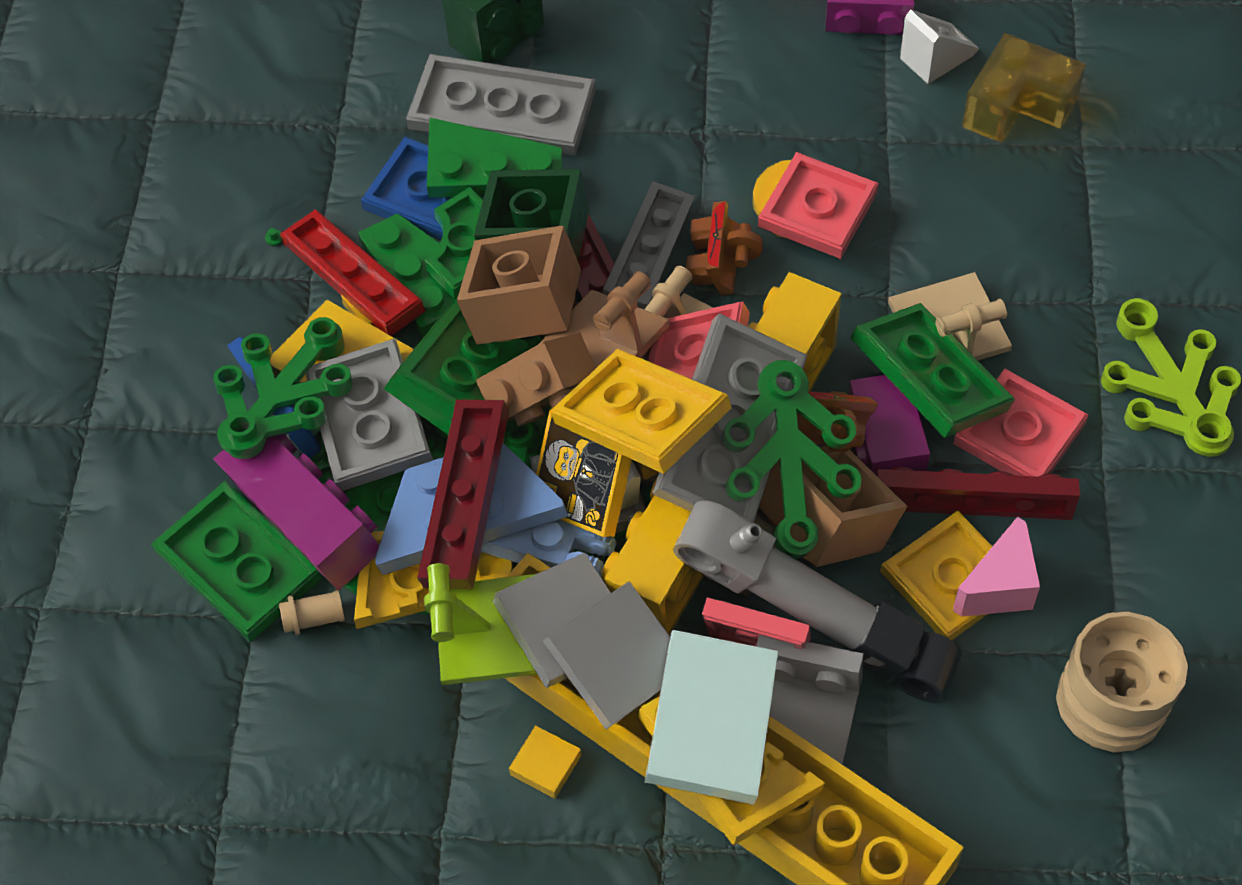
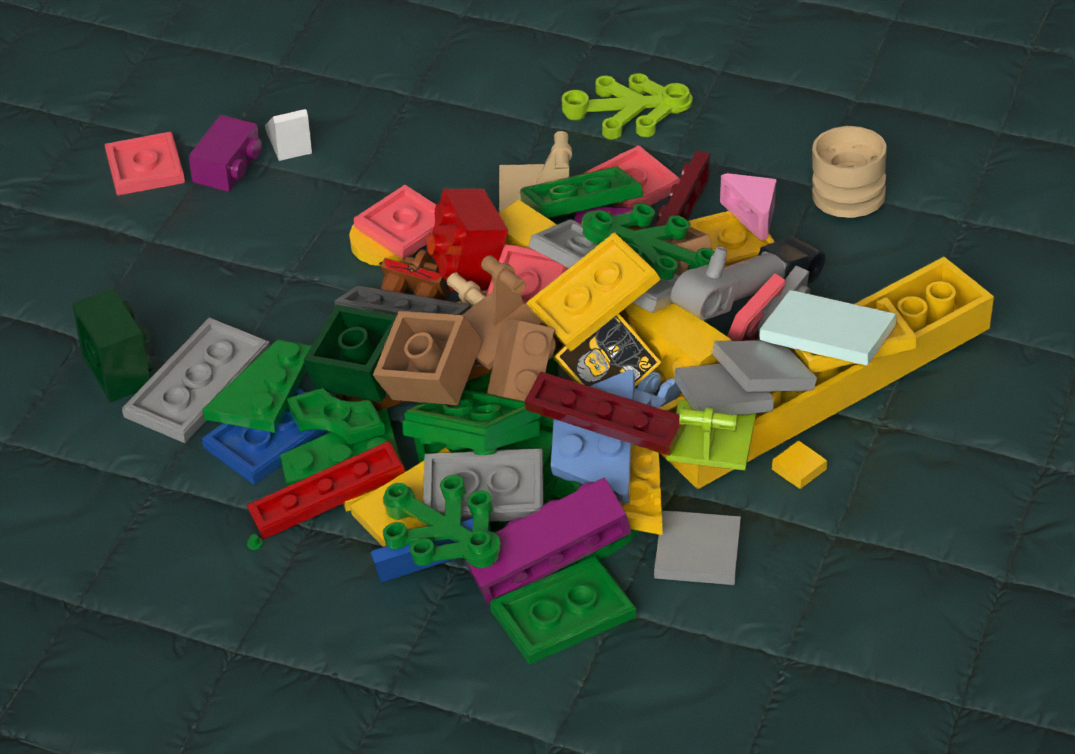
camera: 75 degrees left, 15 degrees down
tan pin [279,590,345,636] -> none
clear yellow brick [962,33,1086,143] -> none
none -> red brick [427,189,508,291]
none -> light grey tile [654,510,741,585]

